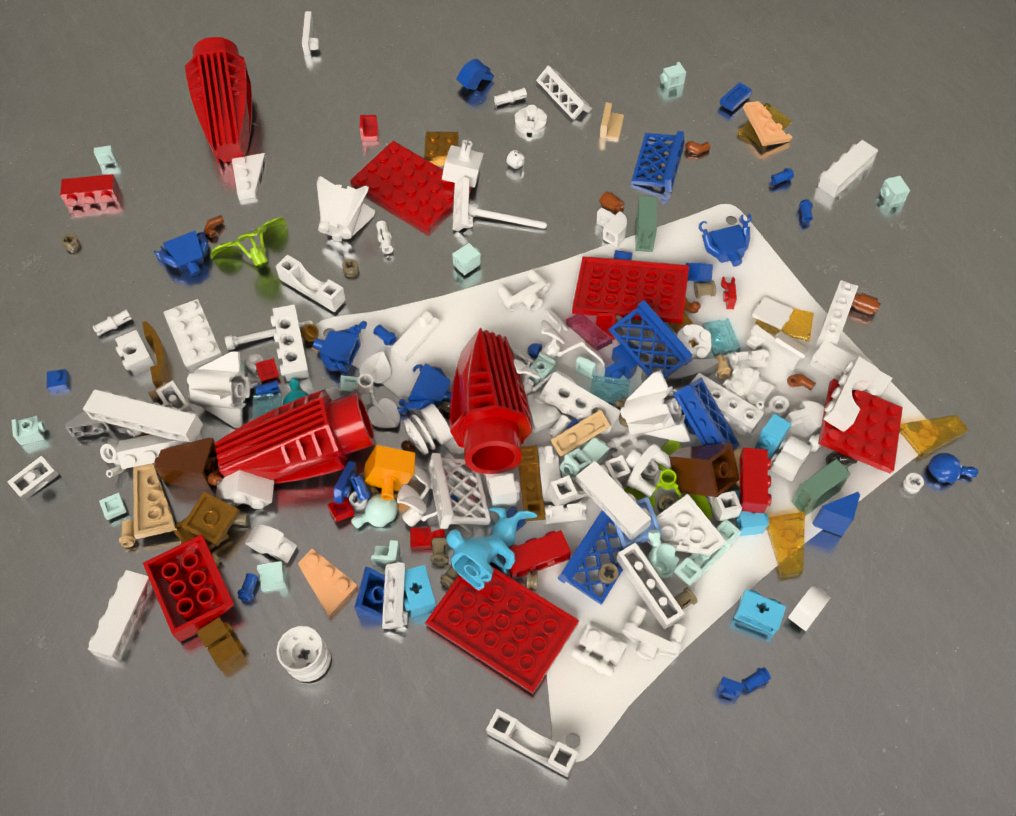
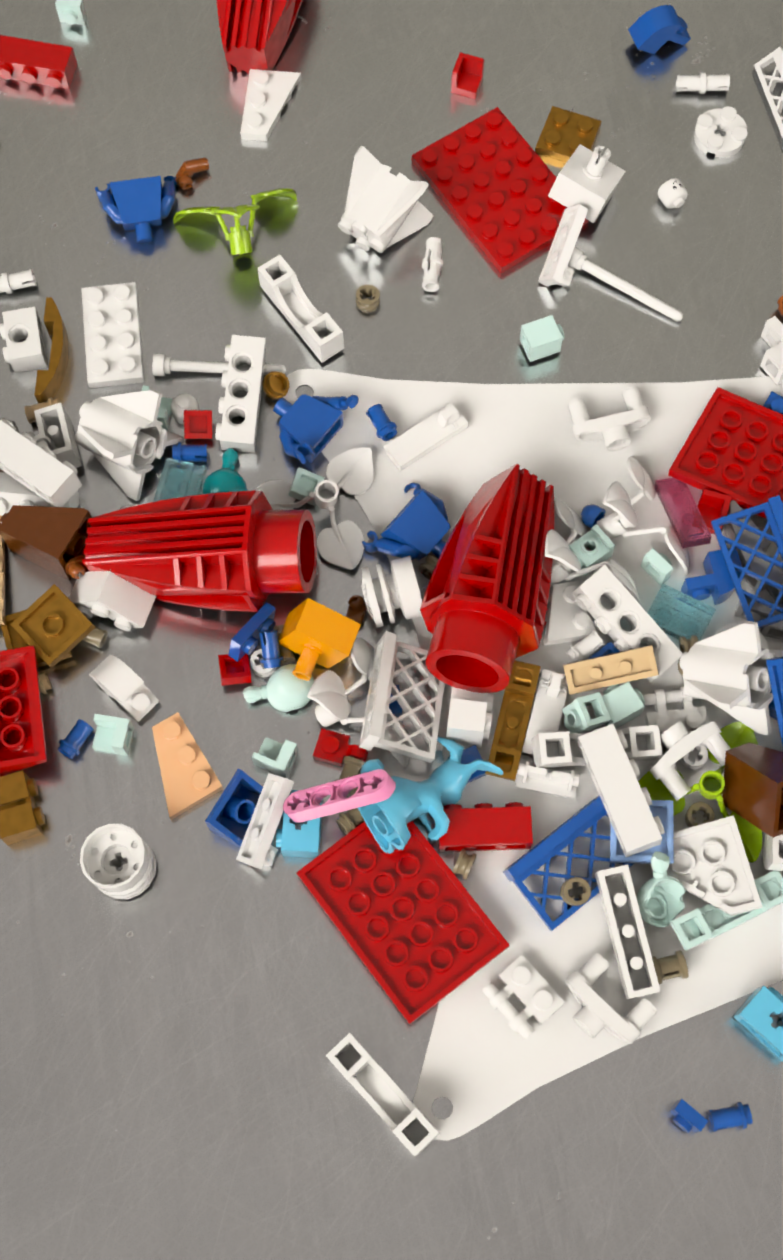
camera: 20 degrees right, 10 degrees up
none -> bright pink beam [283,769,396,823]

